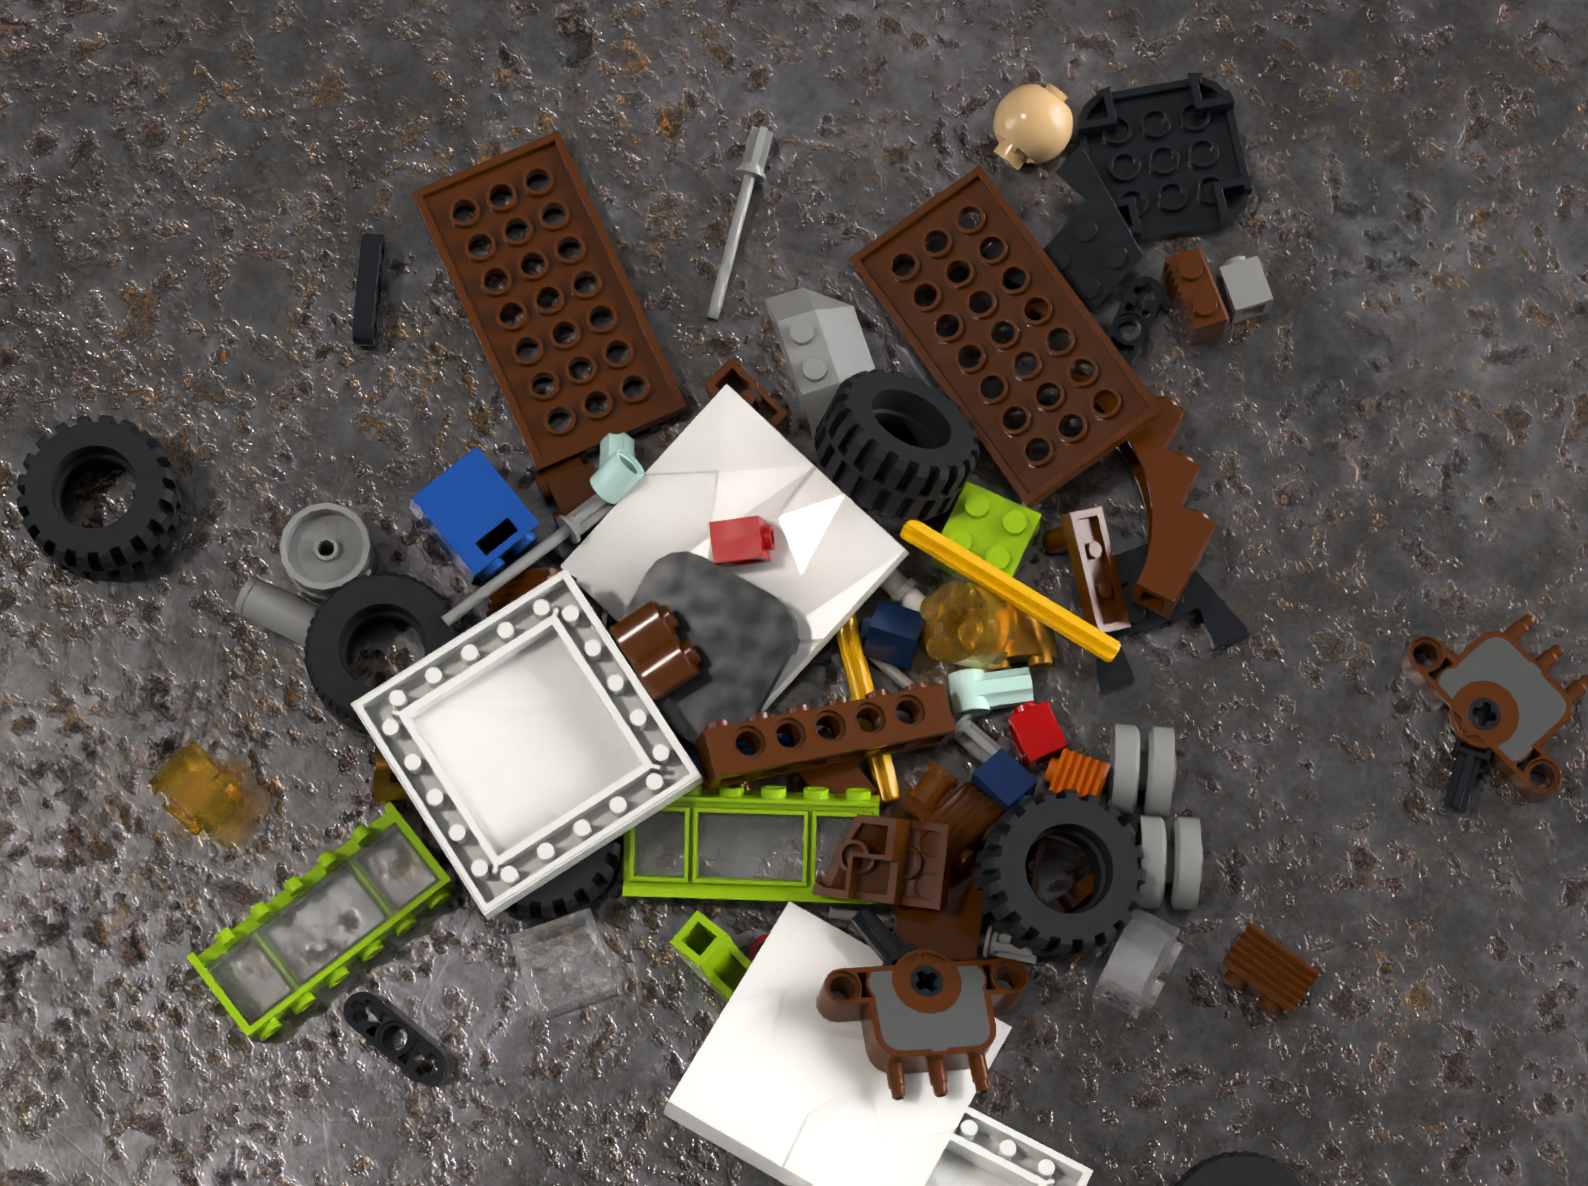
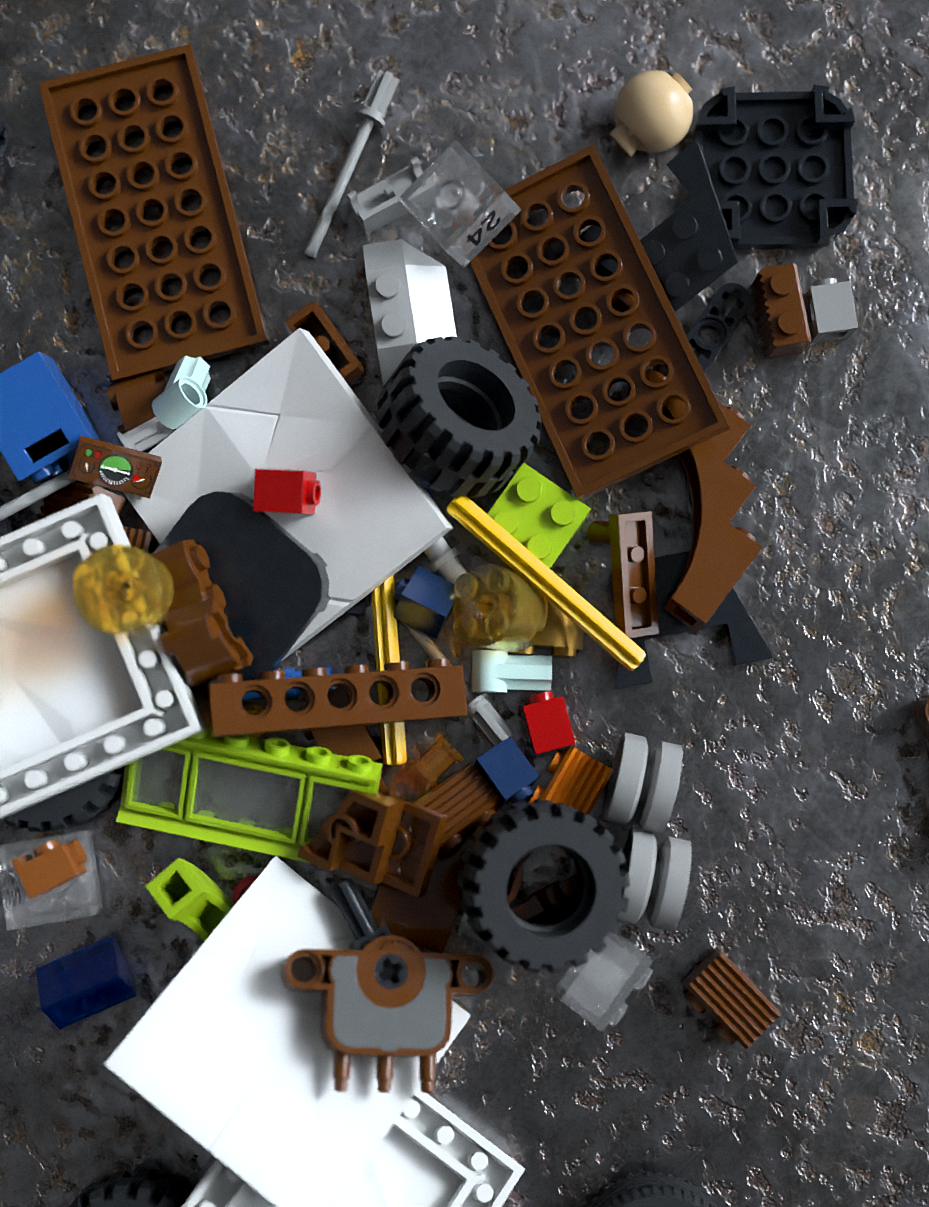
camera: 10 degrees right, 10 degrees up
none -> dark orange brick [11,839,88,900]
none -> clear blue brick [36,936,136,1030]
none -> reddish brown tile [68,435,162,499]
none -> clear yellow brick [73,544,174,636]
none -> reddish brown cylinder [161,596,253,687]
none -> light grey hinge [347,157,434,235]
none -> clear brick [398,139,522,267]

